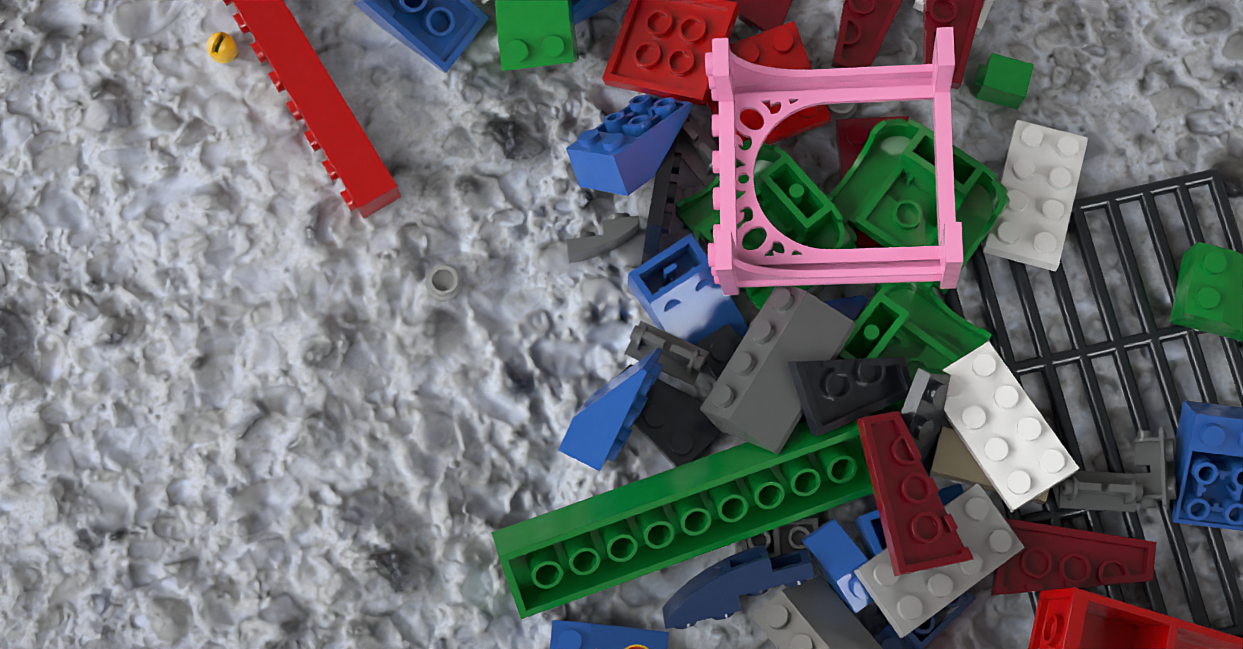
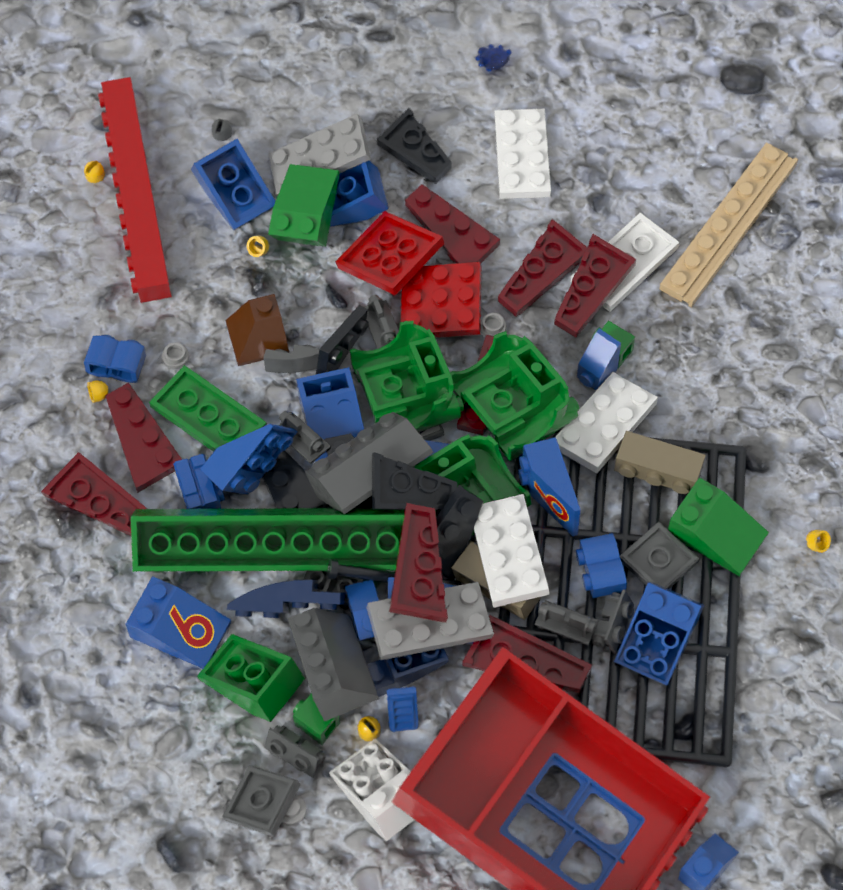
camera: 25 degrees right, 15 degrees down
blue slope [566,94,693,196] -> none
bright pink arch [705,27,963,295] -> none
none -> dark red wing [41,452,148,536]
none -> blue brick [84,334,146,383]
none -> yellow hinge [87,380,108,403]
none -> dark red wing [105,382,182,493]
none -> green plate [149,365,267,452]
none -> blue brick [173,454,225,509]
none -> reddish brown slope [225,294,289,367]
none -> yellow hinge [247,236,270,257]
none -> black bar [327,559,462,586]
none -> blue slope [518,437,581,536]
none -> blue brick [575,533,627,598]
none -> blue slope [577,328,621,390]
none -> dark tan brick [614,431,706,494]
none -> dark grey tile [620,522,699,589]

